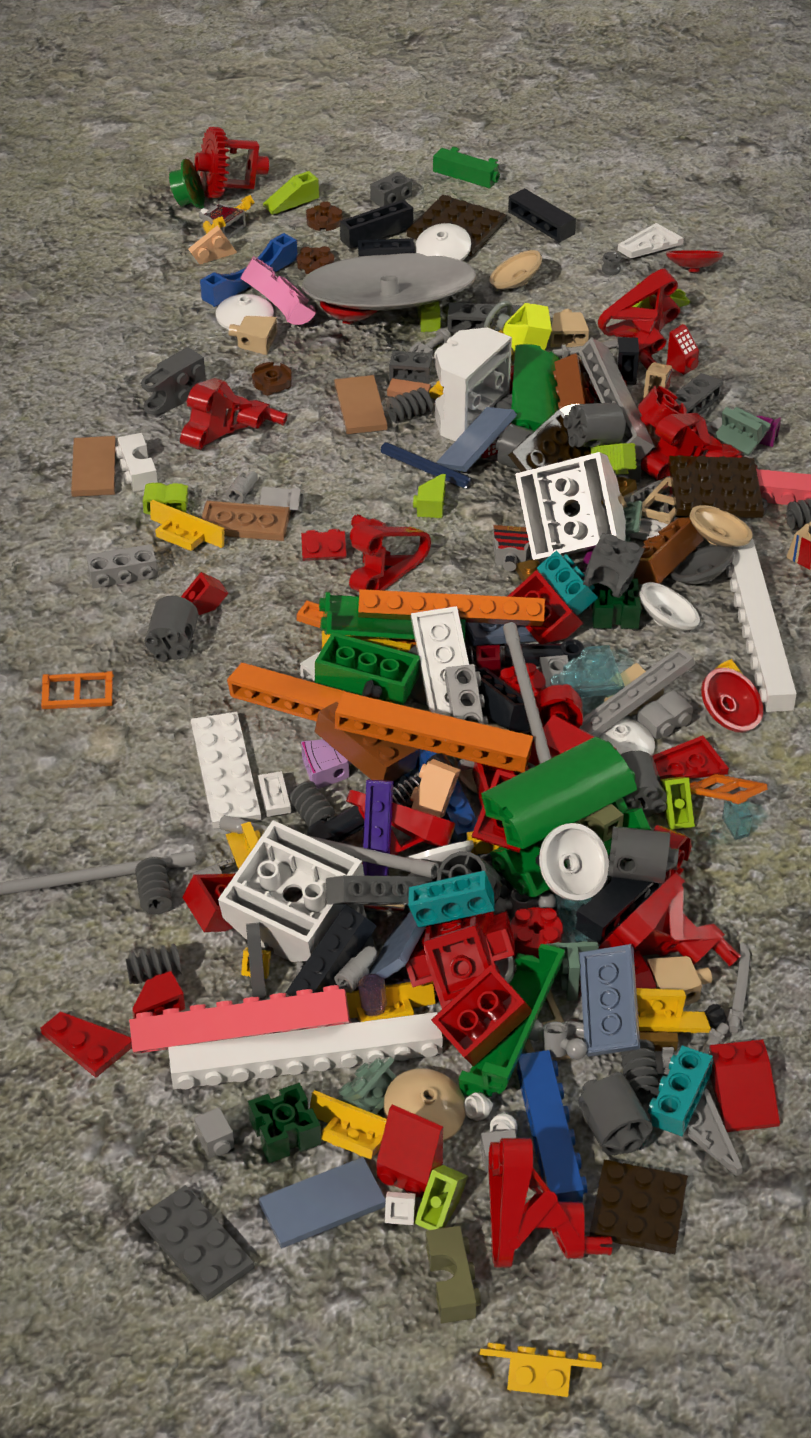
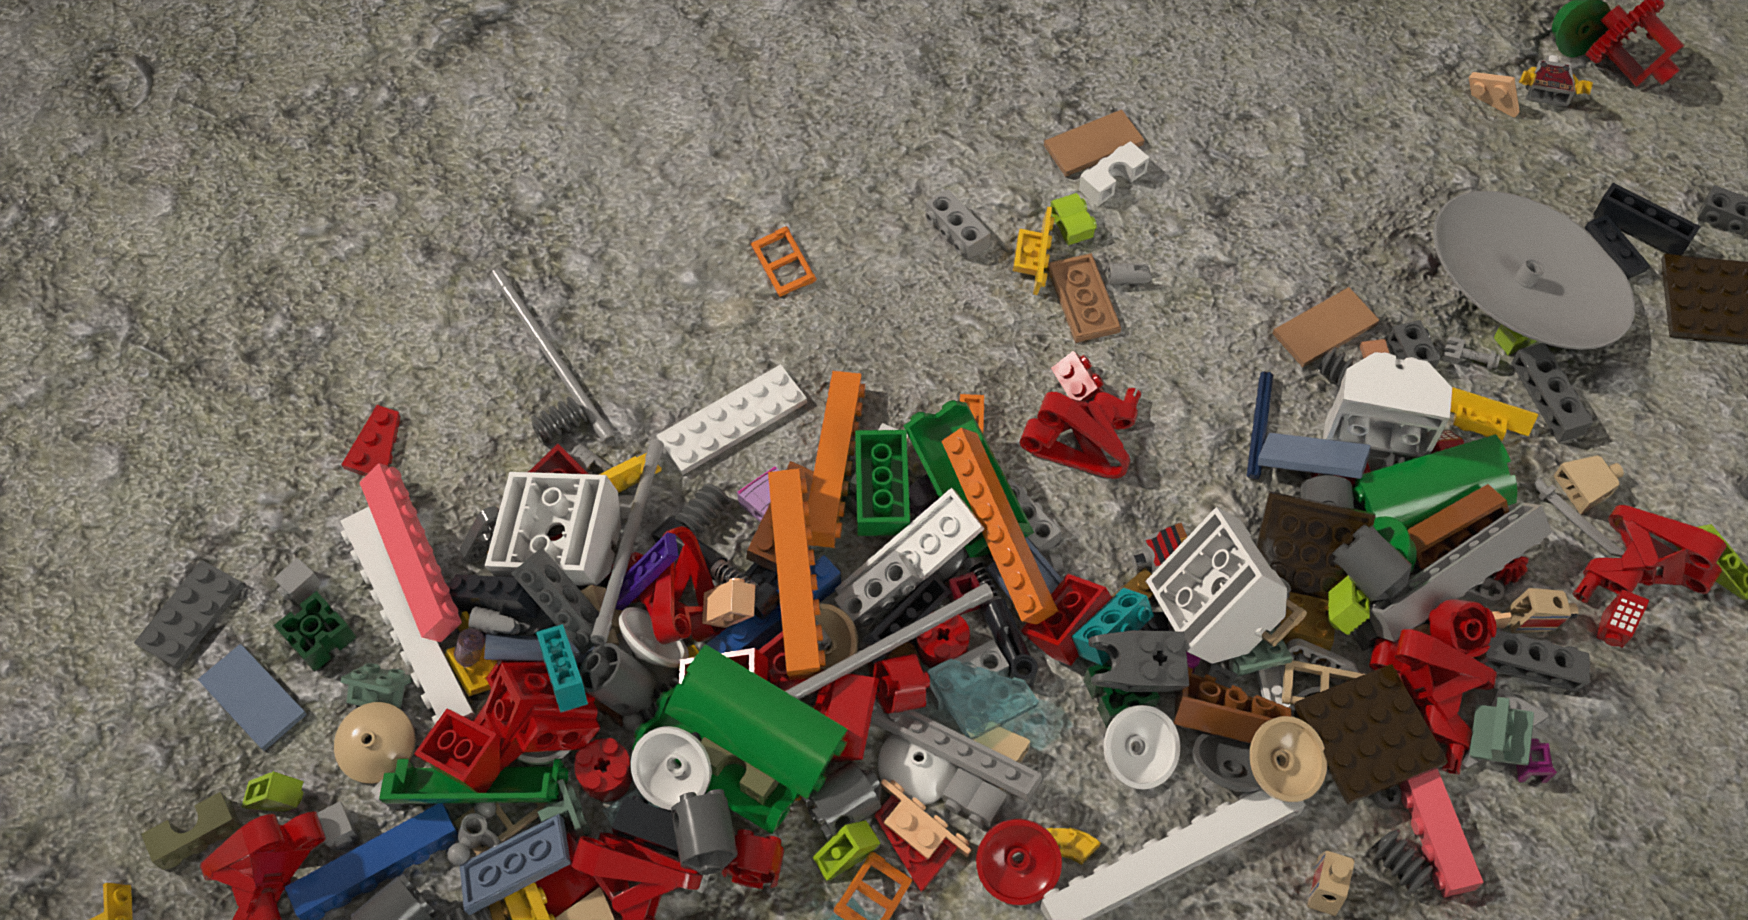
camera: 70 degrees right, 15 degrees up
dark grey piece [126,943,182,984] -> none
red slope [132,971,186,1019] -> none
dark grey brick [141,347,206,415] -> none
dark grey cylinder [144,596,199,662] -> none
red connector [180,378,288,450] -> none
red slope [181,572,229,615] -> none
blue arch [200,233,298,307] -> none
white dish [216,294,274,330] -> none
tan torso [229,316,277,355] -> none
bright pink brick [240,255,316,325] -> none
reddish brown plate [252,362,292,396] -> none
white plate [258,771,291,817] -> none
light grey bracket [260,487,304,512] -> none
lime slope [263,171,319,215] -> none
reddish brown plate [297,246,334,274] -> none
reddish brown plate [306,201,343,231] -> none
yellow bracket [309,1090,387,1159] -> none
black piece [362,680,382,699] -> none
red slope [377,1104,443,1198] -> none
white tile [385,1192,416,1225] -> none
lime slope [413,474,446,518] -> none
white dish [415,223,471,261] -> none
neon yellow piece [484,300,552,353] -> none
tan dish [490,250,542,290] -> none
white plate [490,1113,518,1134] -> none
black brick [616,337,639,385] -> none
none -> light nougat bracket [880,779,971,860]

